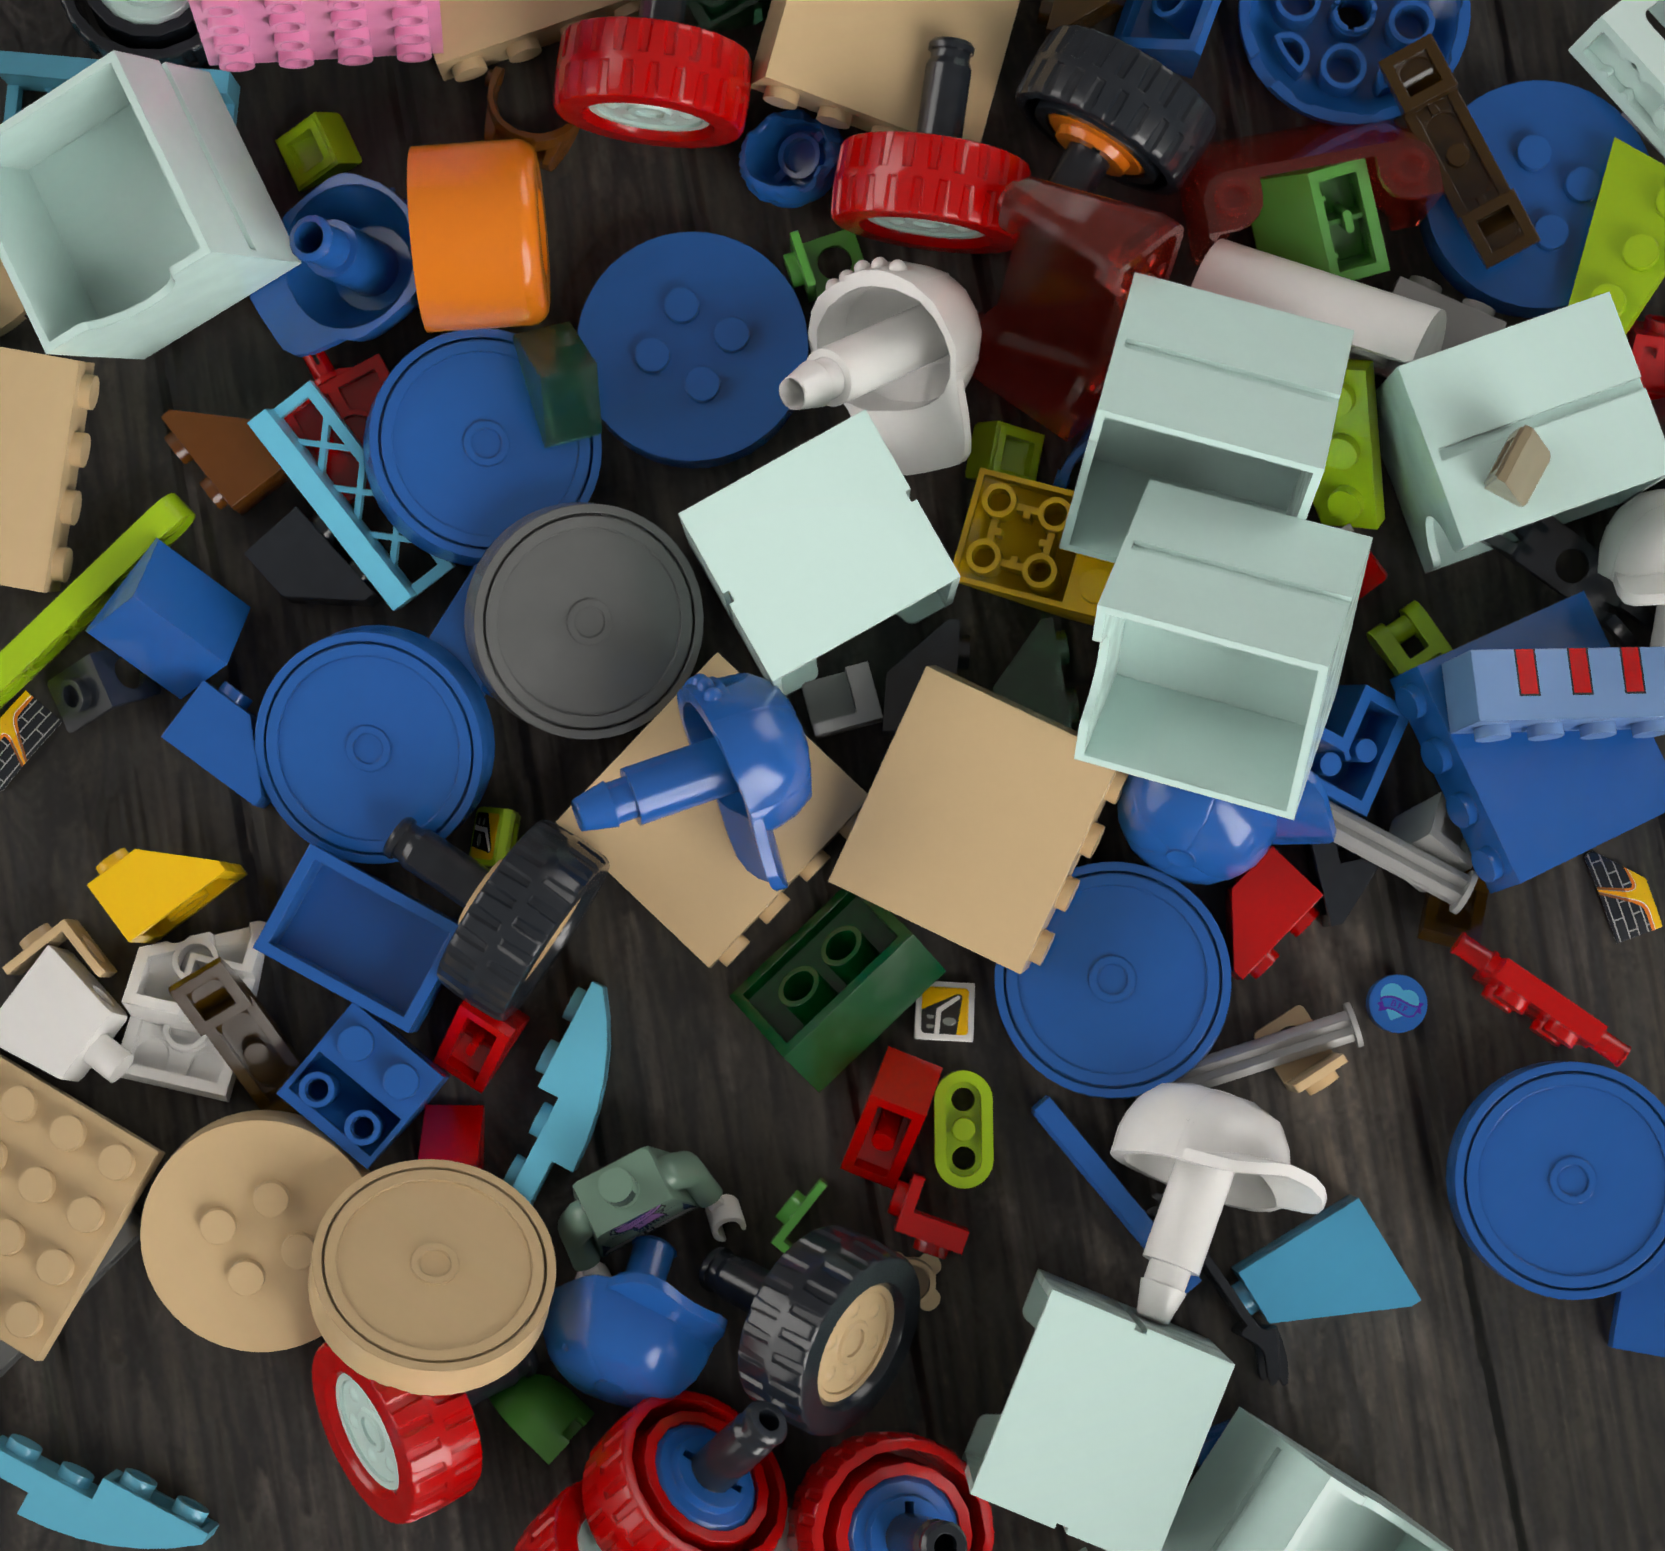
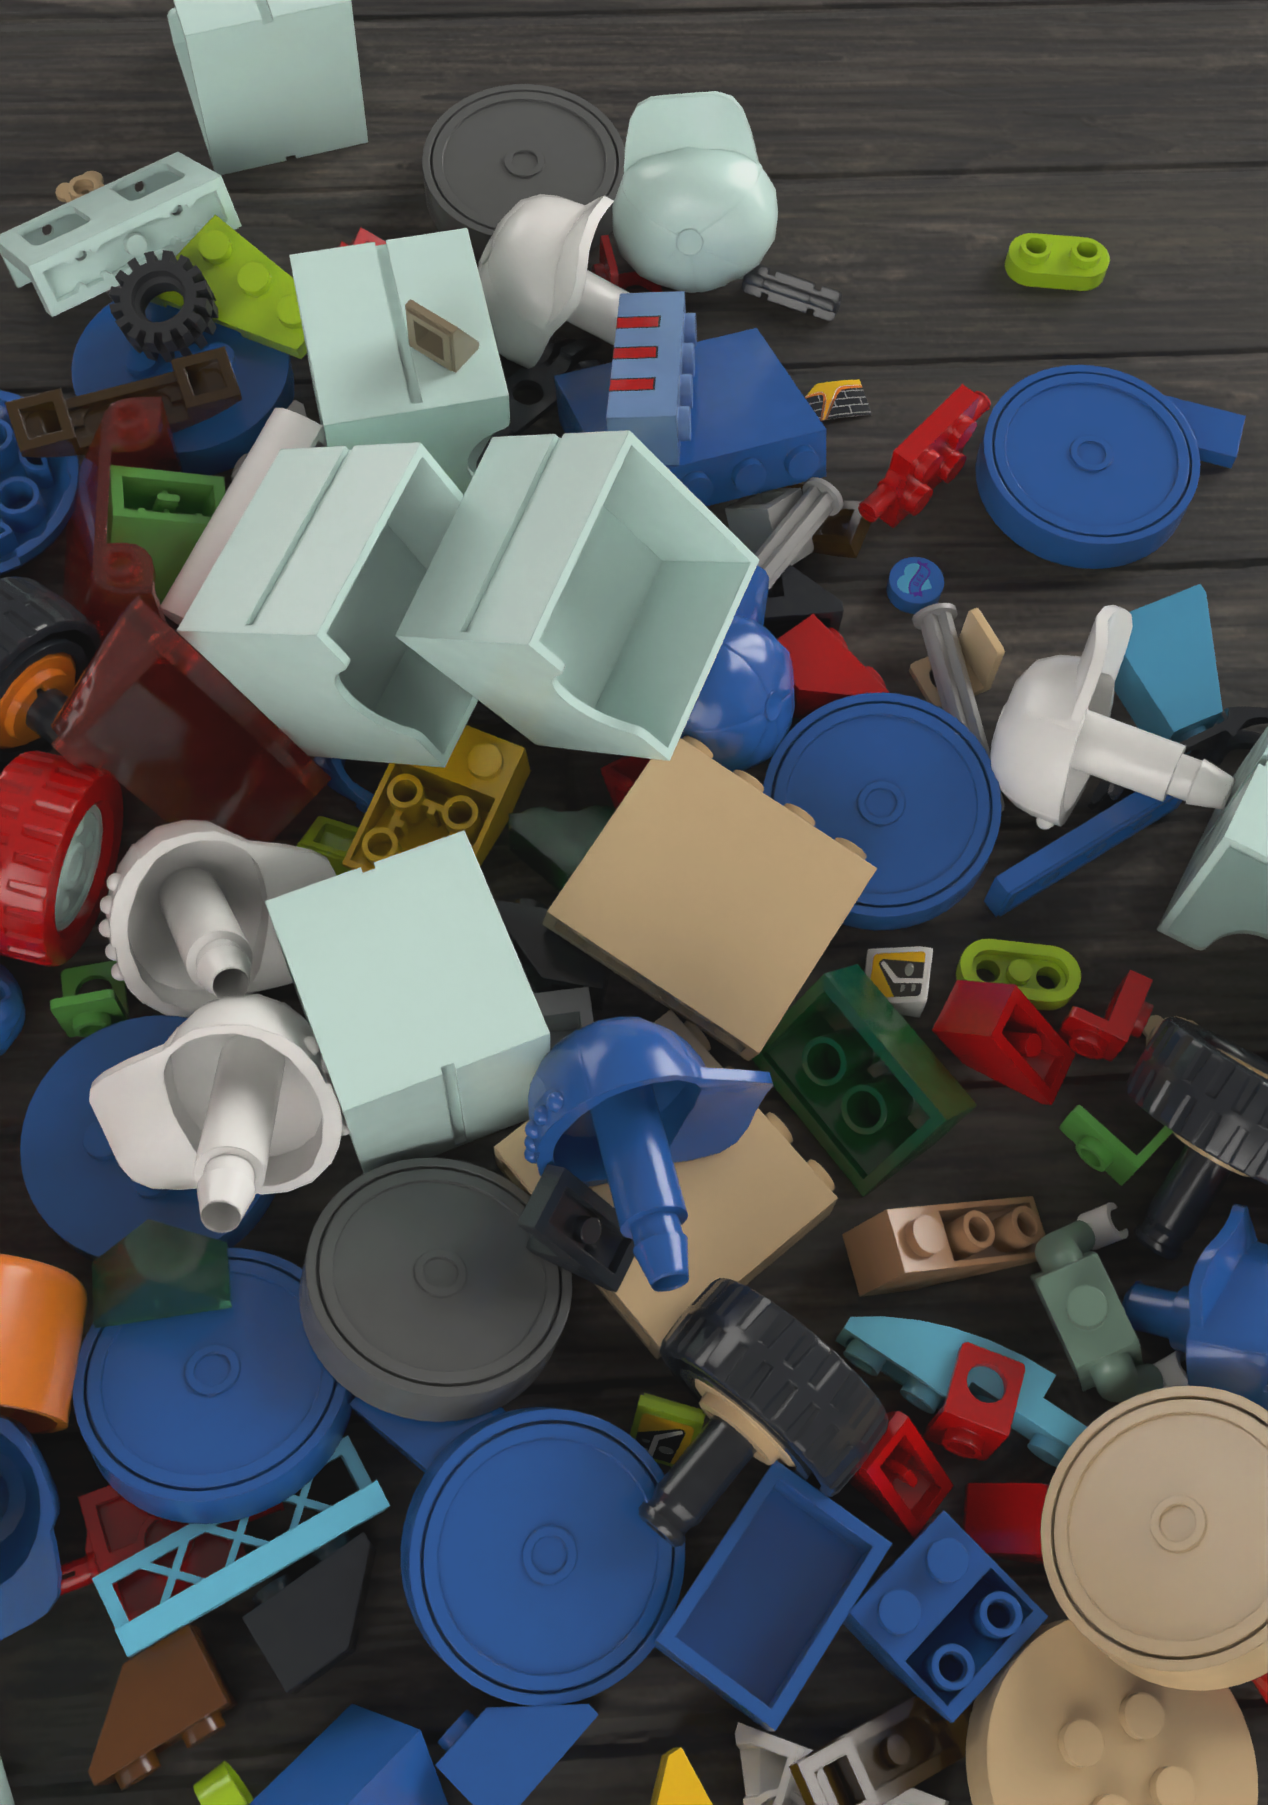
camera: 90 degrees left, 20 degrees down
none -> white piece [89,994,350,1233]
none -> black tyre [109,250,218,362]
none -> black slope [517,1164,635,1292]
none -> medium nougat slope [842,1196,1045,1297]
none -> red bracket [923,1342,1025,1461]

